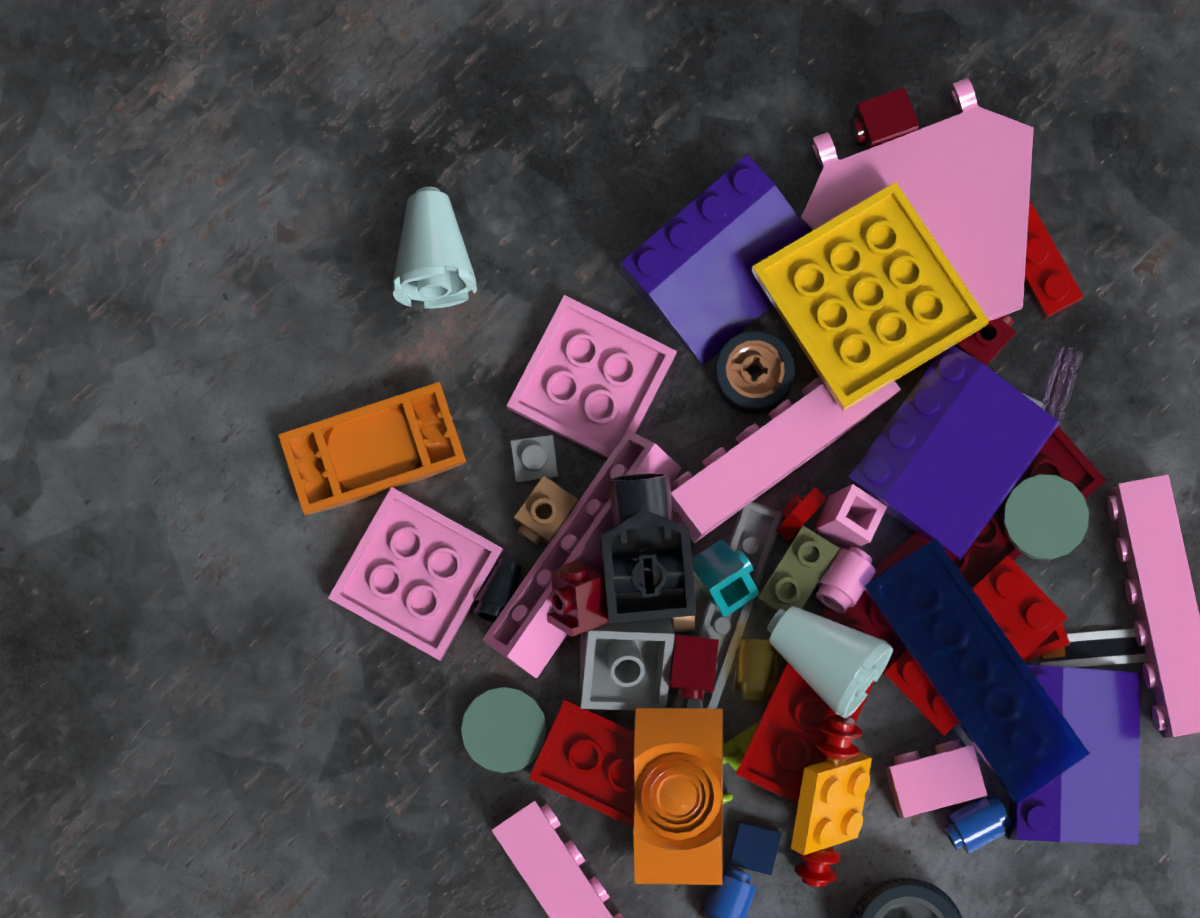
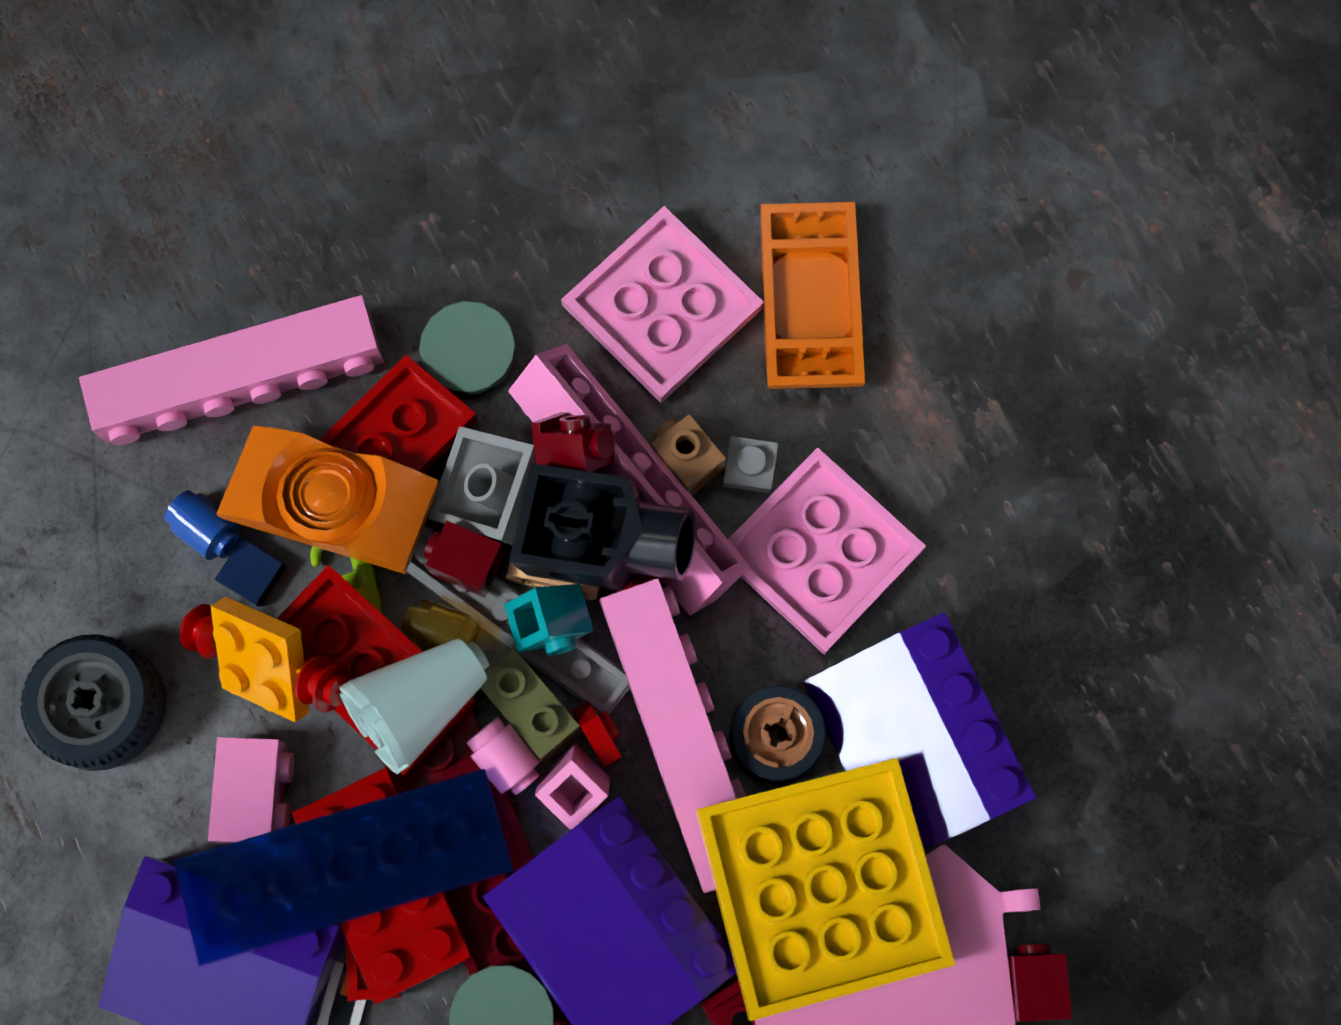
camera: 110 degrees right, 5 degrees down
light aqua cone [392,187,477,309] -> none
black cone [474,558,522,623] -> none
blue brick [944,795,1012,854] -> none

